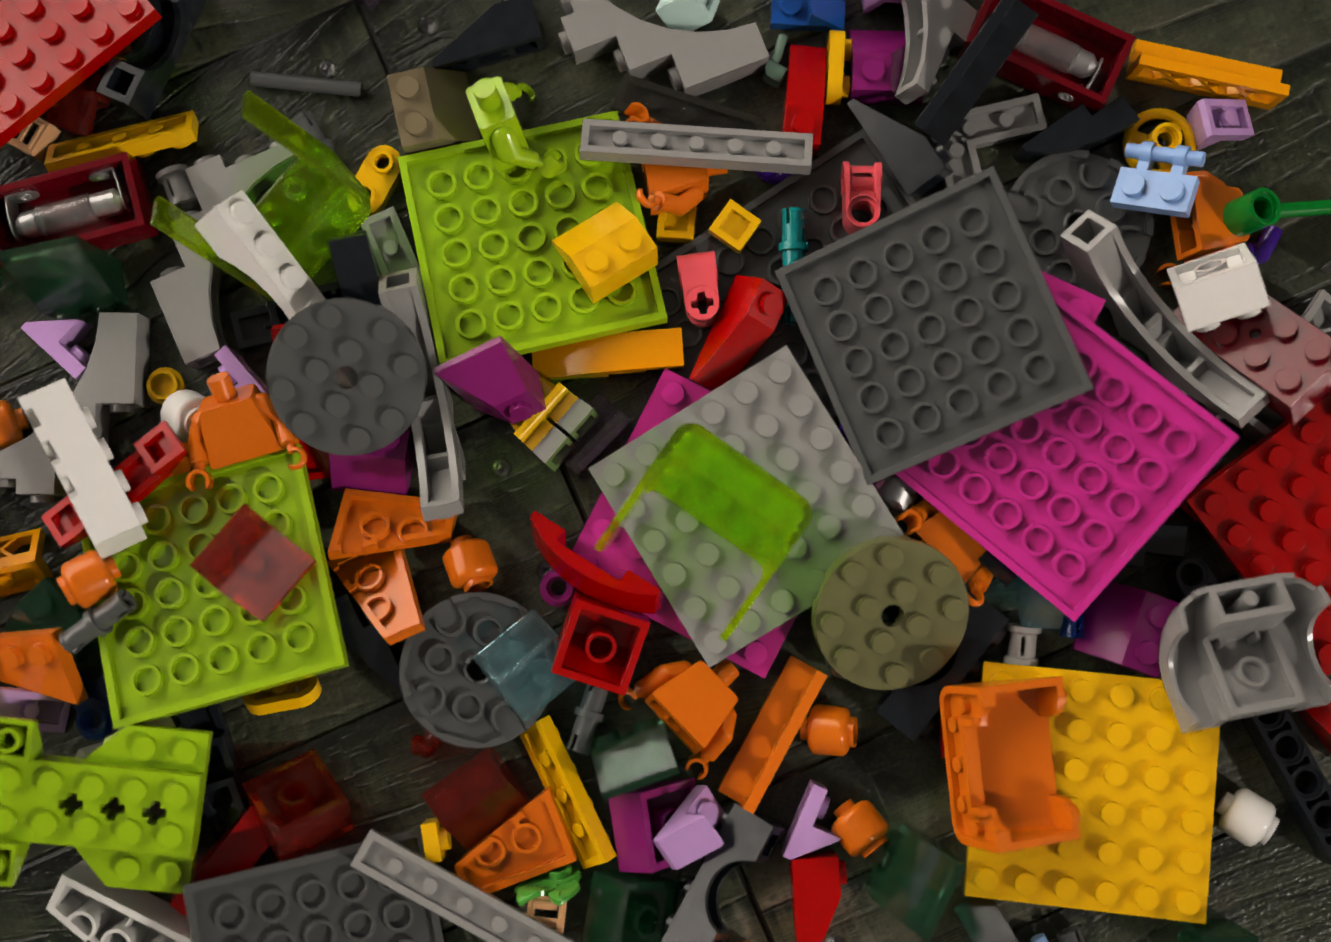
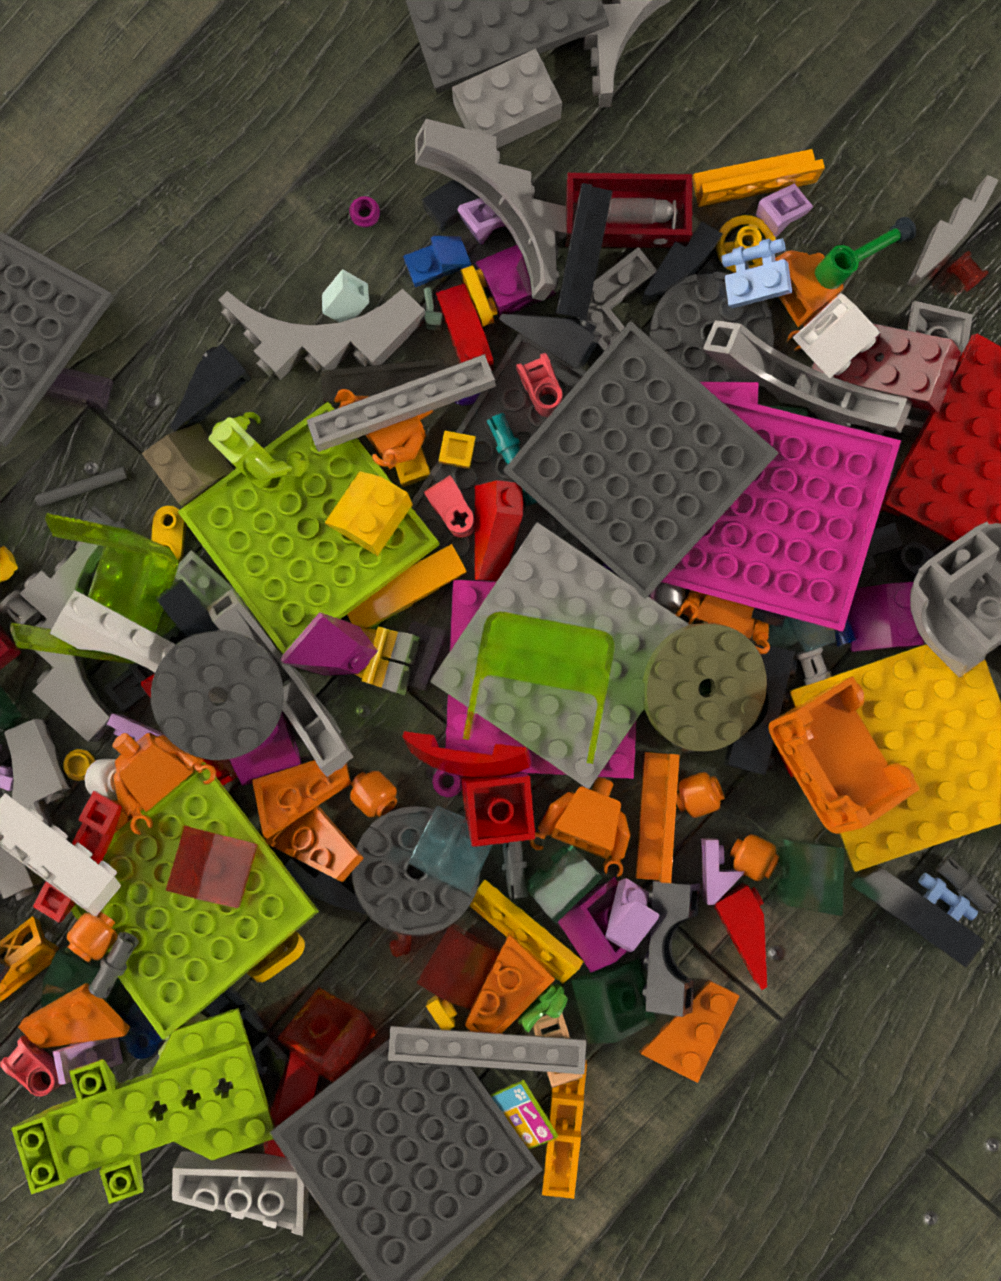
camera: 25 degrees left, 0 degrees up
dark purple arm [1245,225,1283,265] -> none

